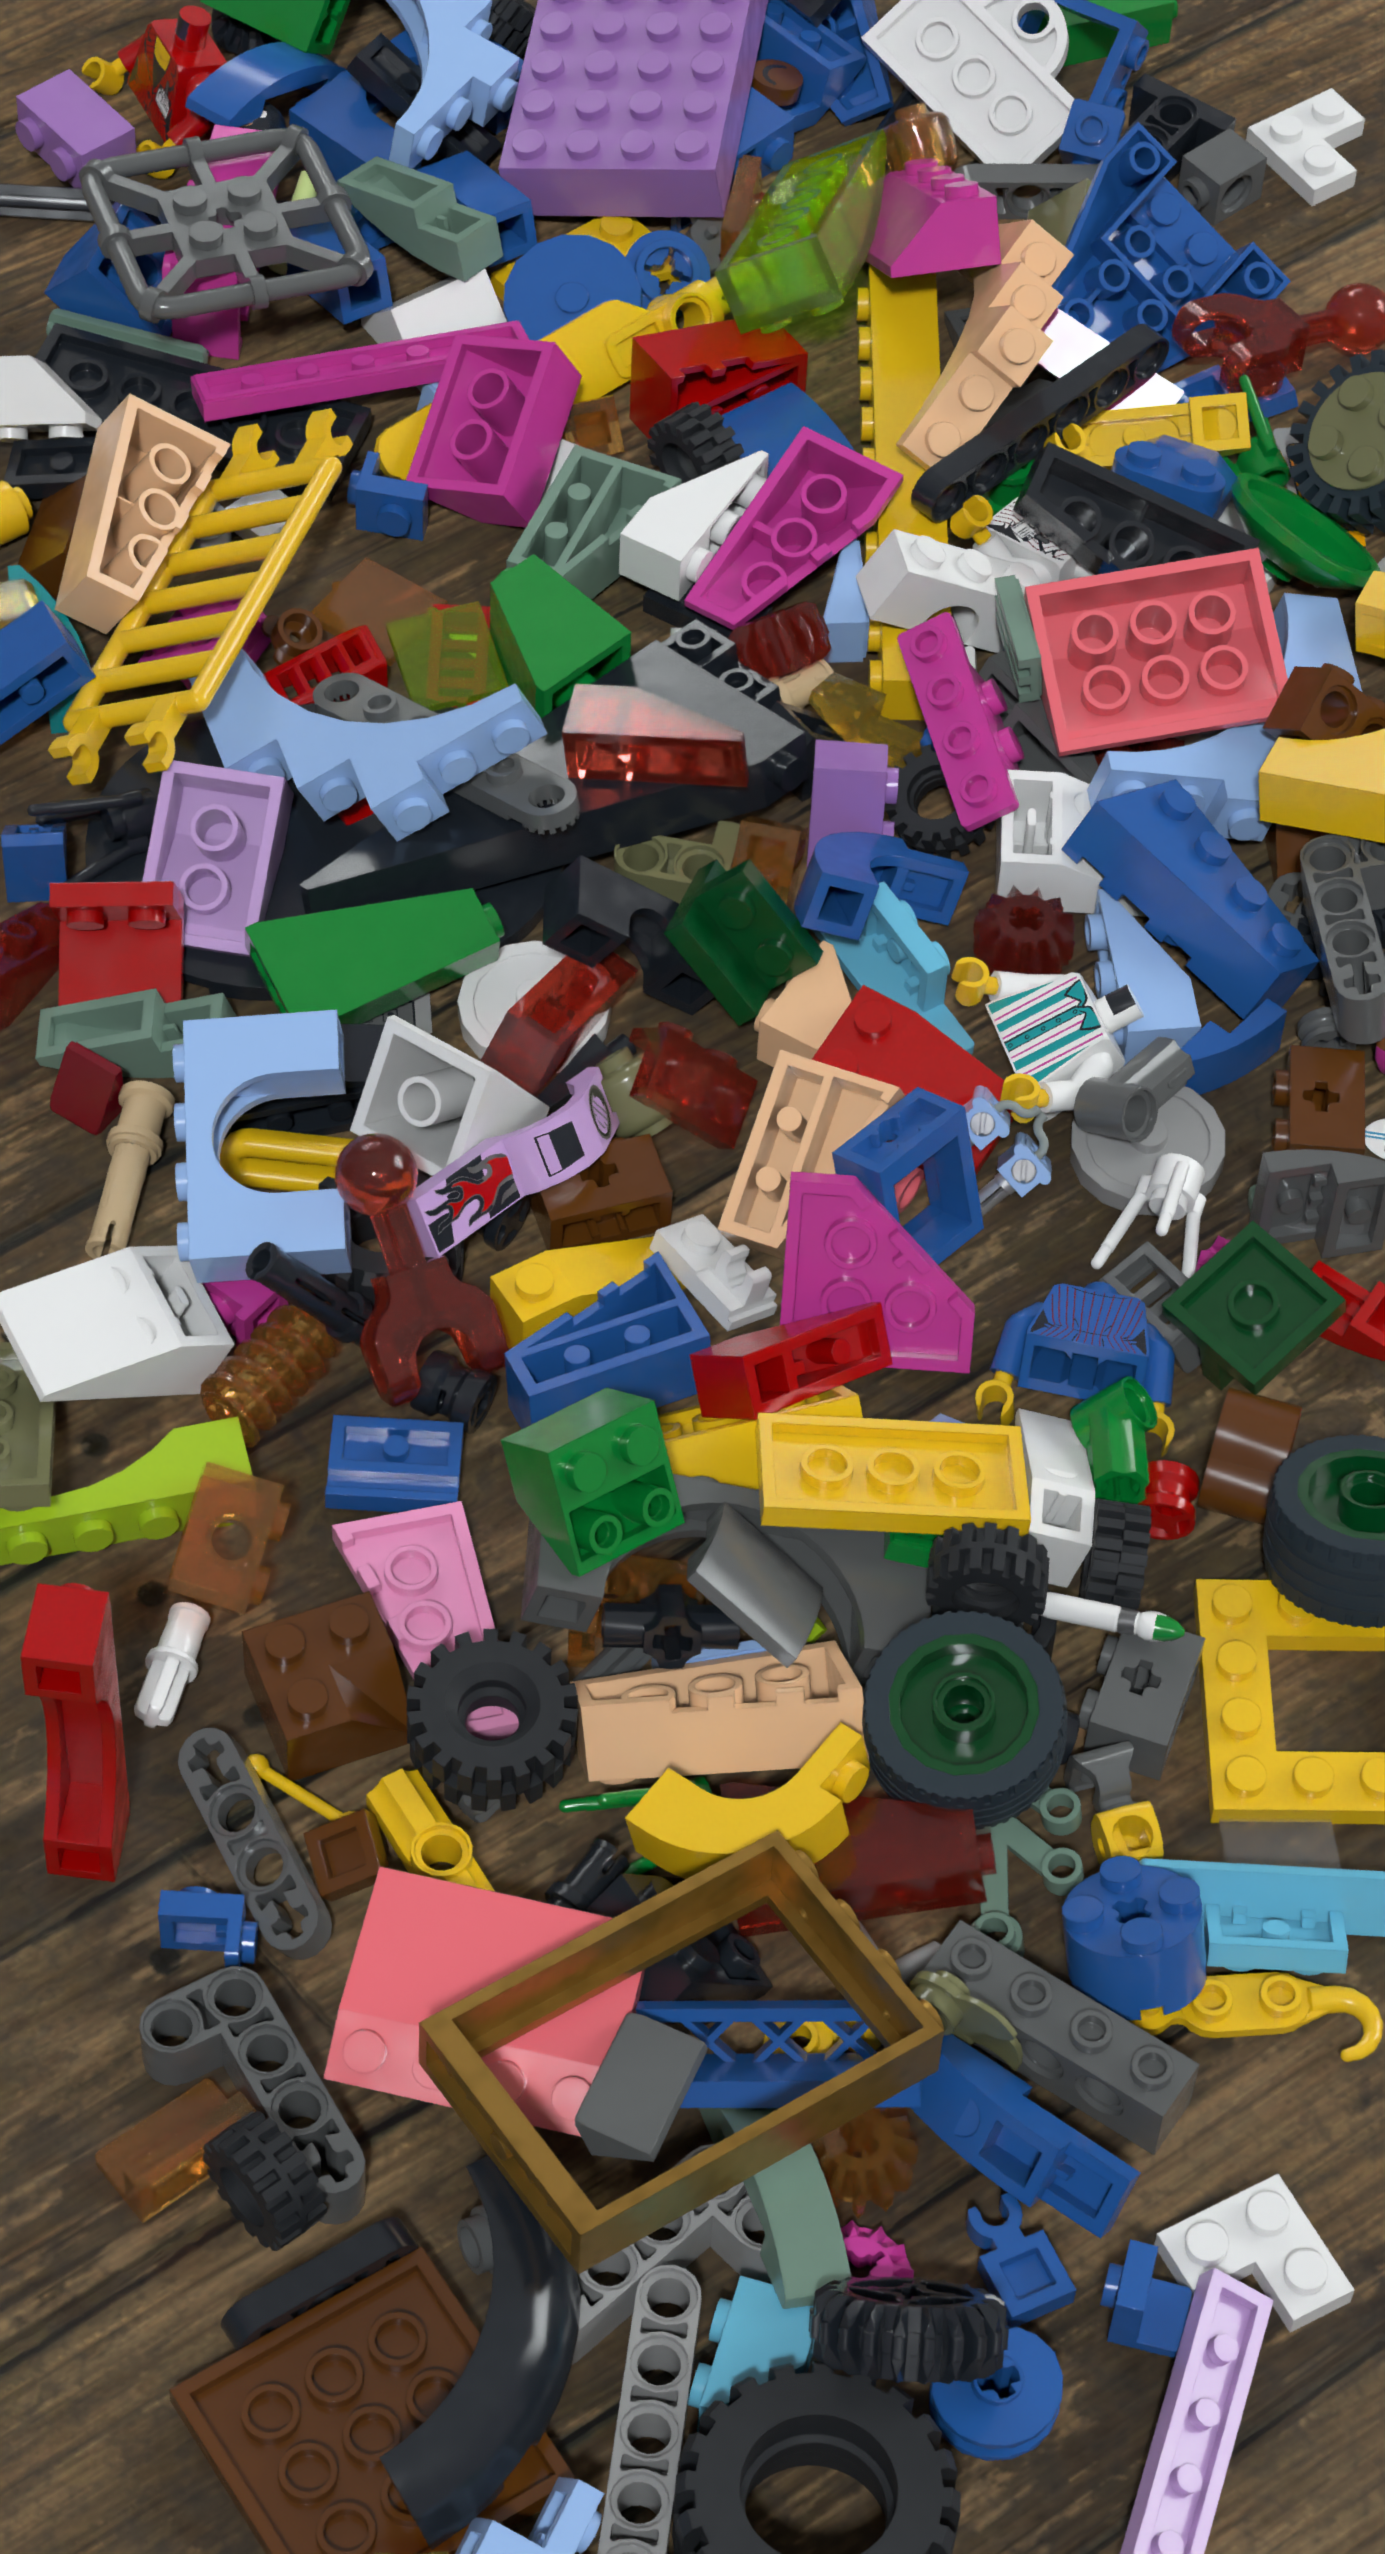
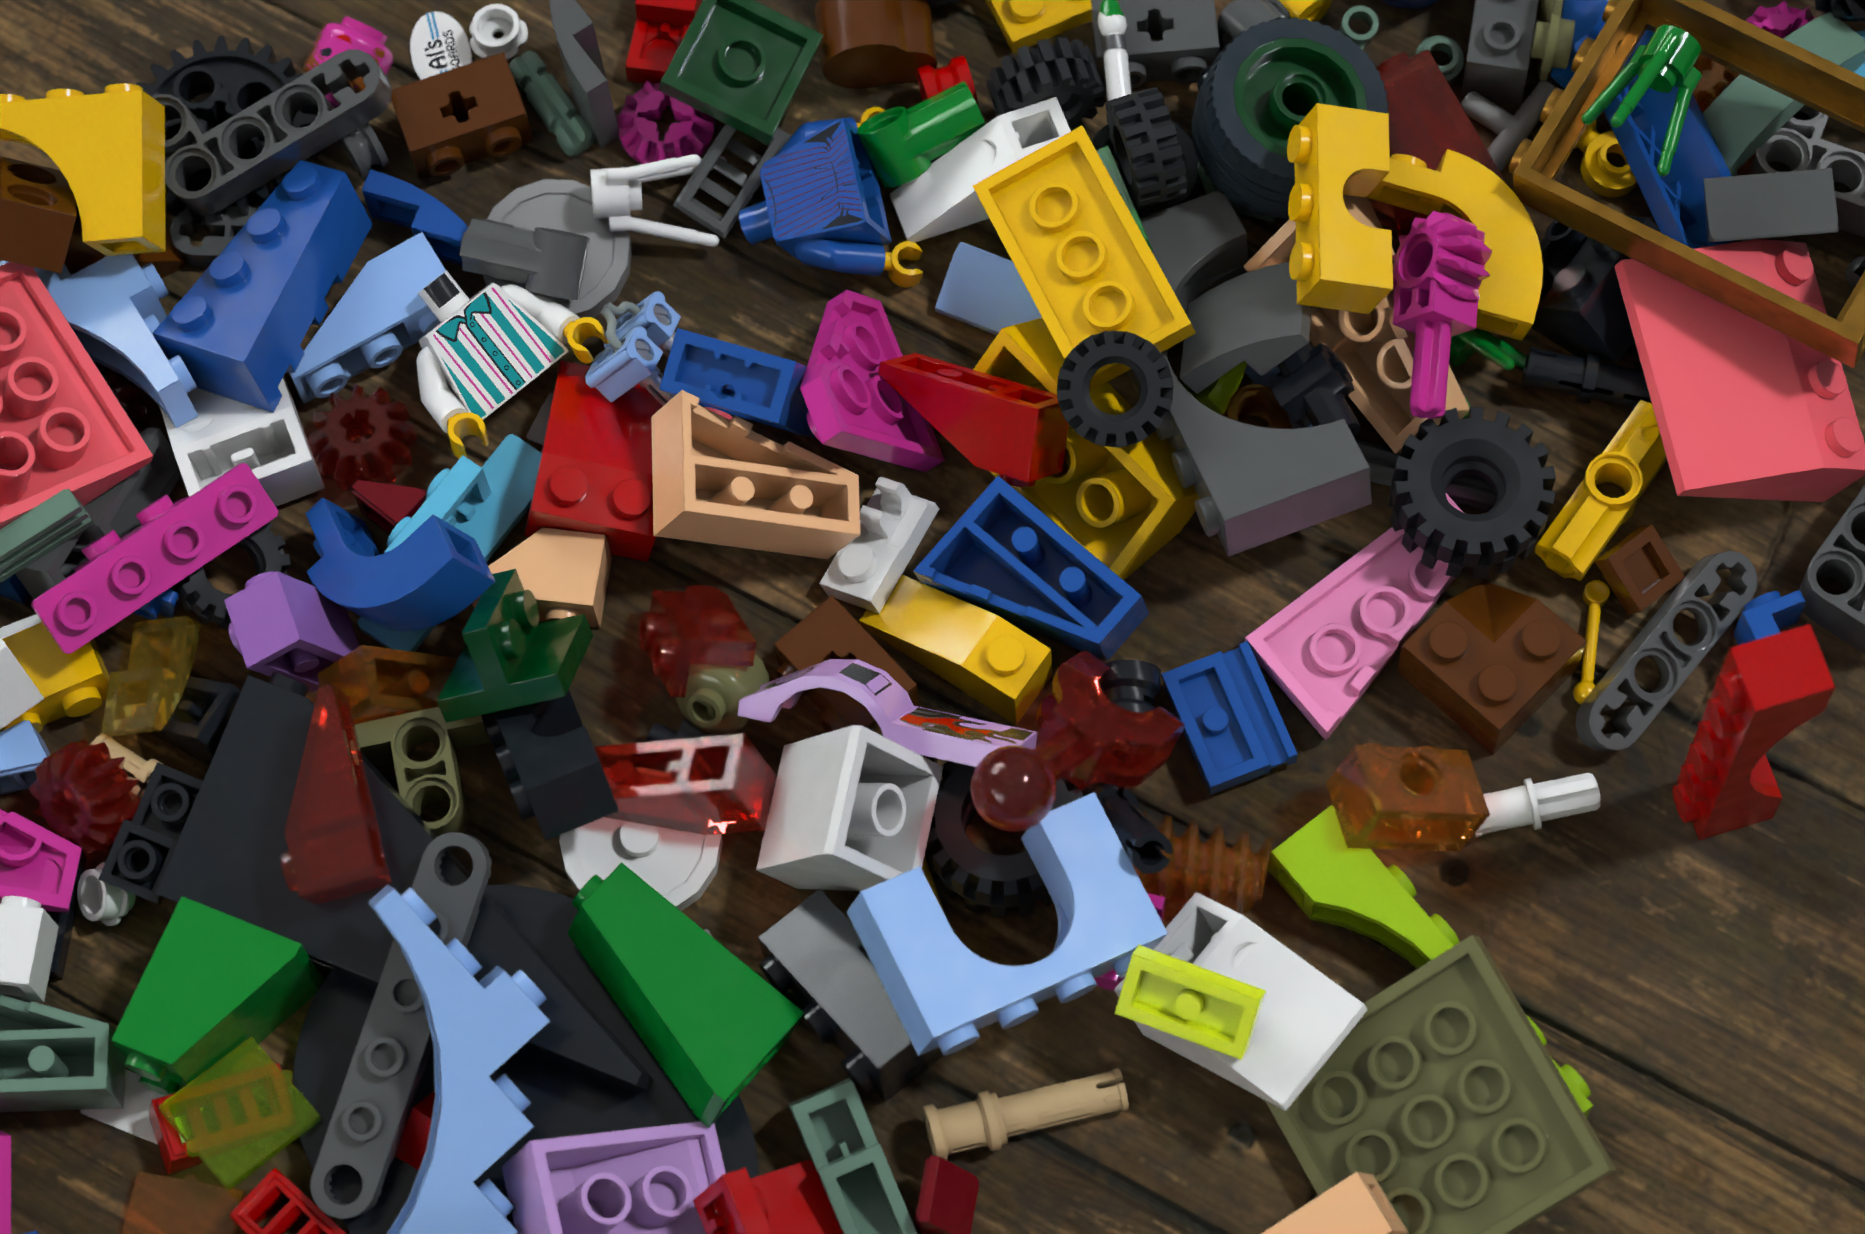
camera: 105 degrees left, 15 degrees up
green slope [501,1387,685,1577] -> none
none -> dark red slope [352,480,427,536]
none -> black tyre [1057,330,1174,447]
none -> neon yellow plate [1114,945,1266,1060]
none -> yellow arch [1287,103,1393,314]
none -> dark pink gear [1392,211,1492,419]
none -> green plant [1581,25,1702,176]

